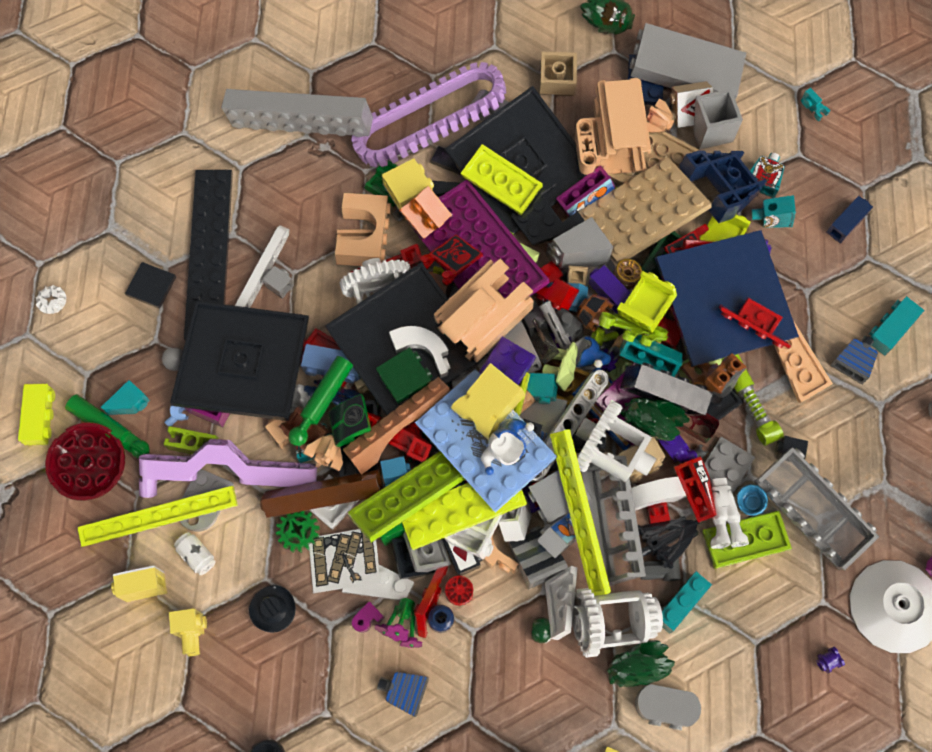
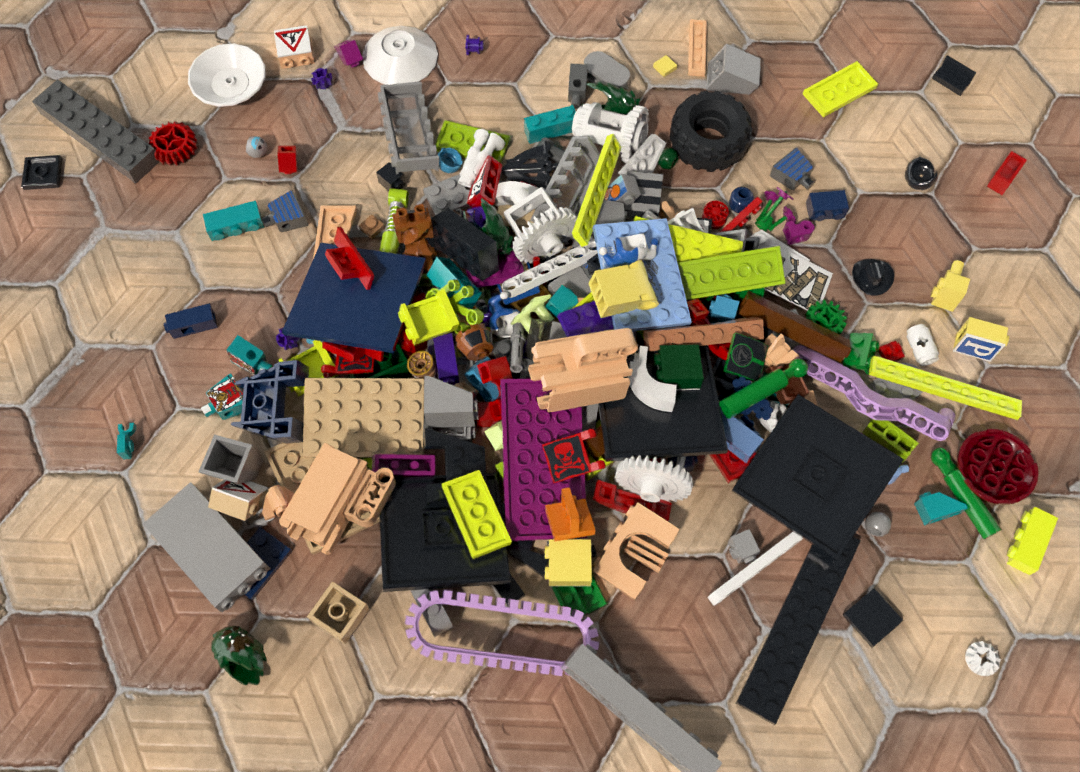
camera: 150 degrees left, 5 degrees down
none -> red brick [277,146,297,174]
none -> medium nougat plate [359,214,385,240]
none -> dark grey torso [568,63,588,109]
none -> black tyre [670,90,752,172]
none -> dark blue brick [806,190,849,221]
none -> green bracket [843,333,879,375]
none -> red tile [878,341,905,362]

